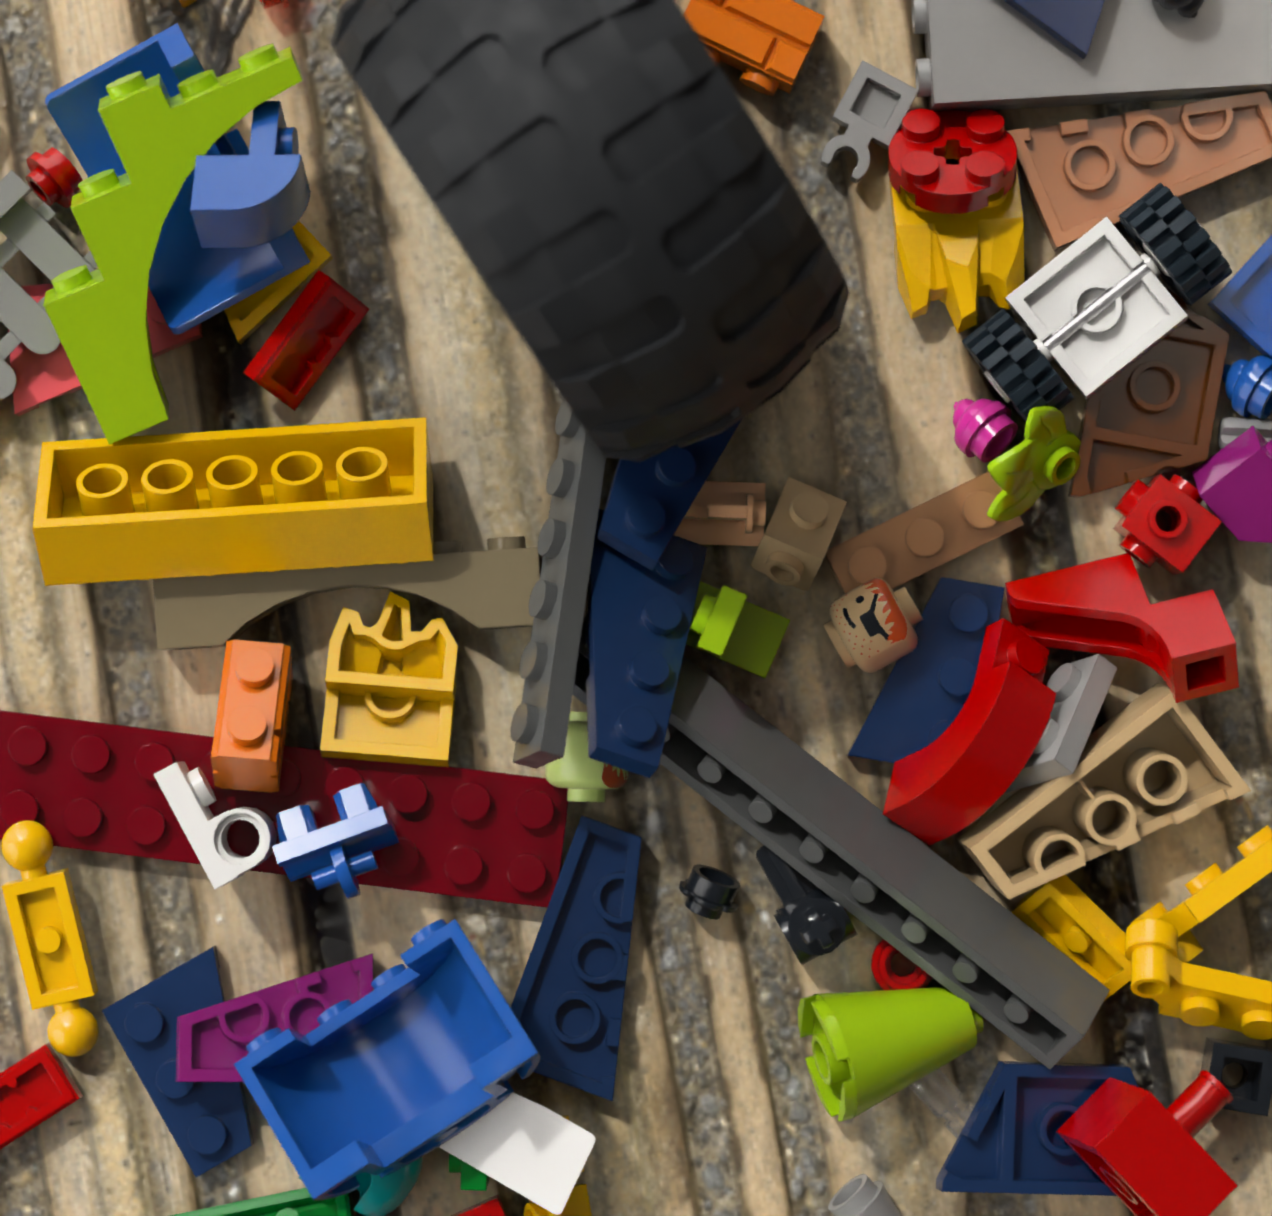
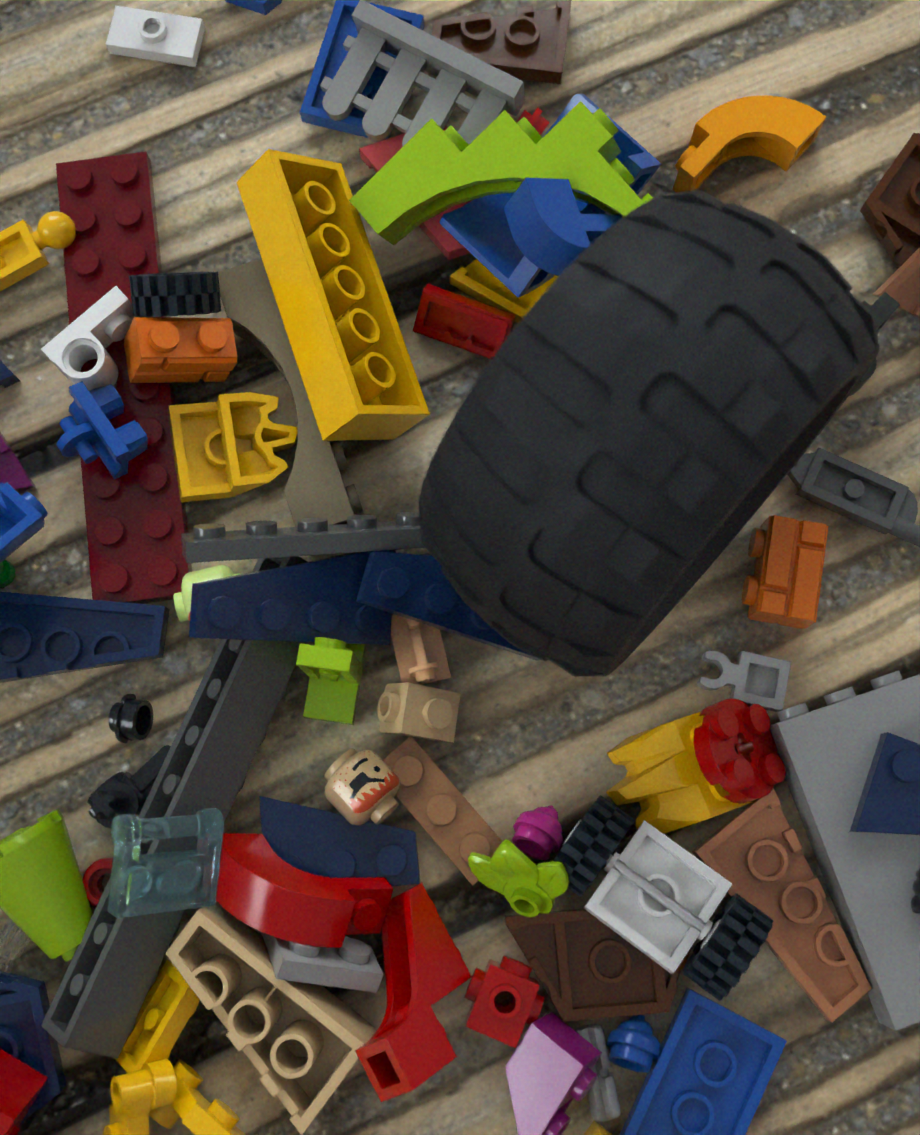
camera: 75 degrees right, 10 degrees down
none -> clear light blue plate [107,808,224,918]
none -> black bush [129,272,221,317]

